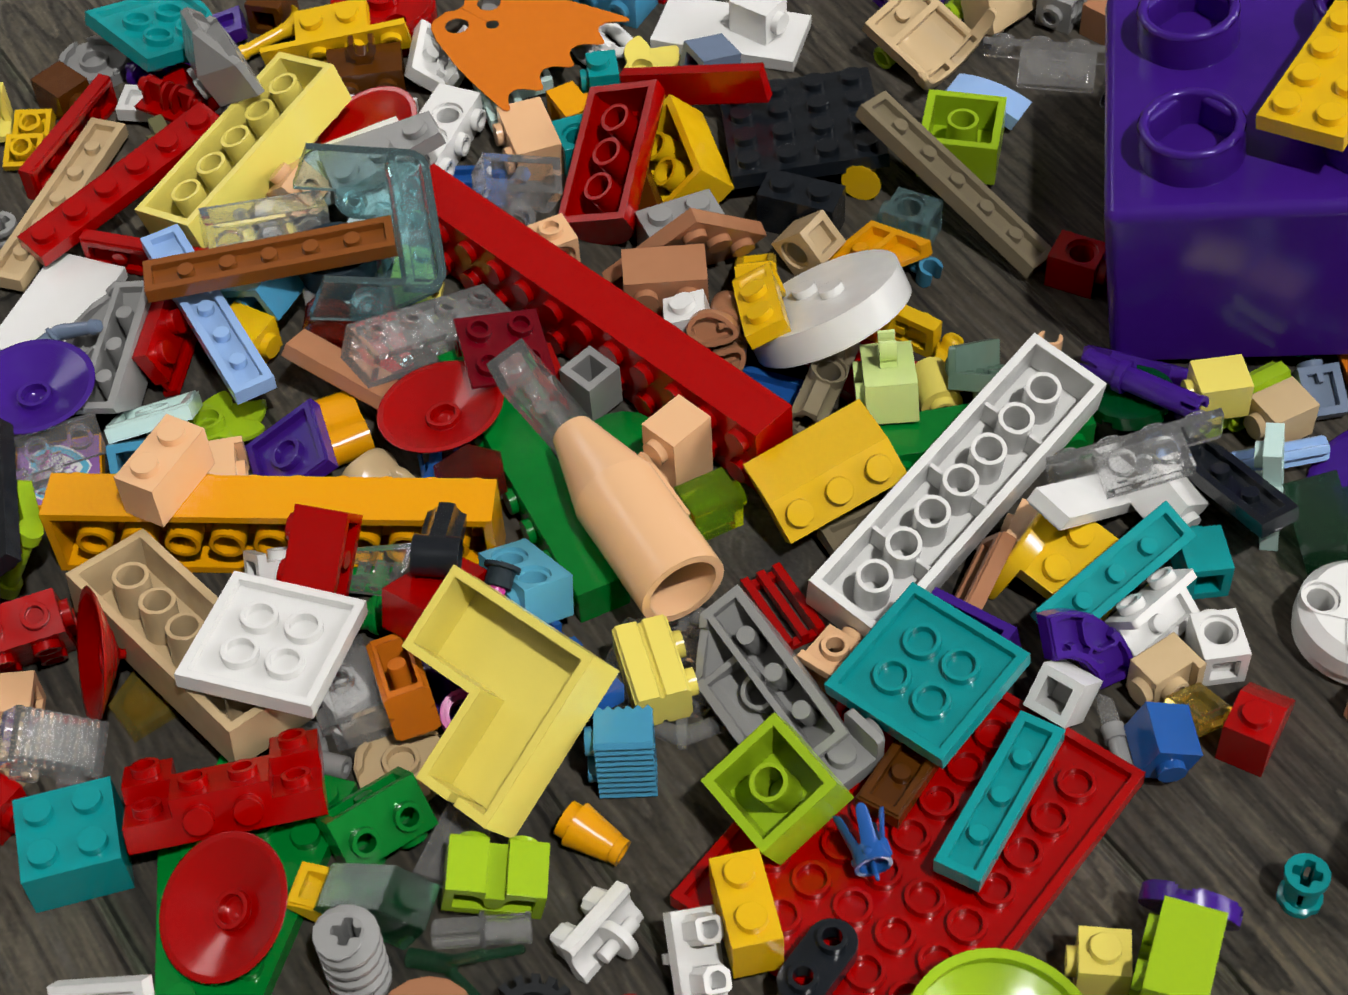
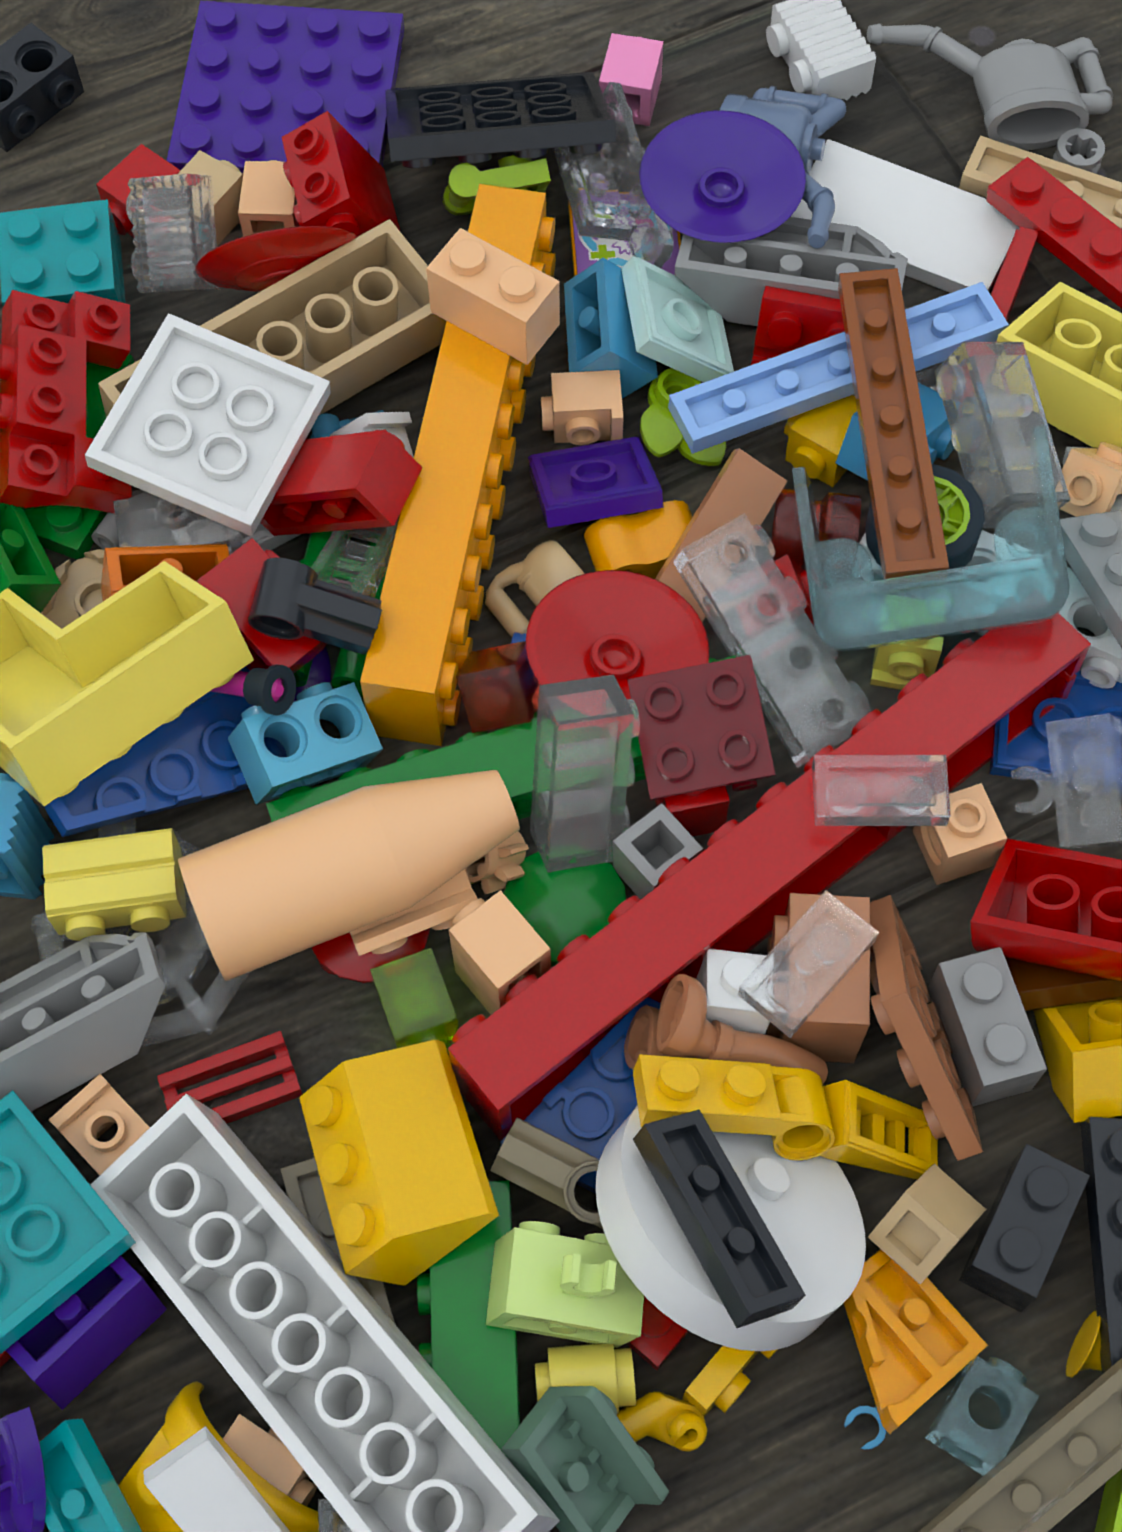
camera: 95 degrees right, 15 degrees up
nougat tile [955,531,1017,610] -> none
none -> black plate [633,1109,806,1328]
none -> clear plate [738,890,879,1038]
none -> clear plate [812,755,951,826]

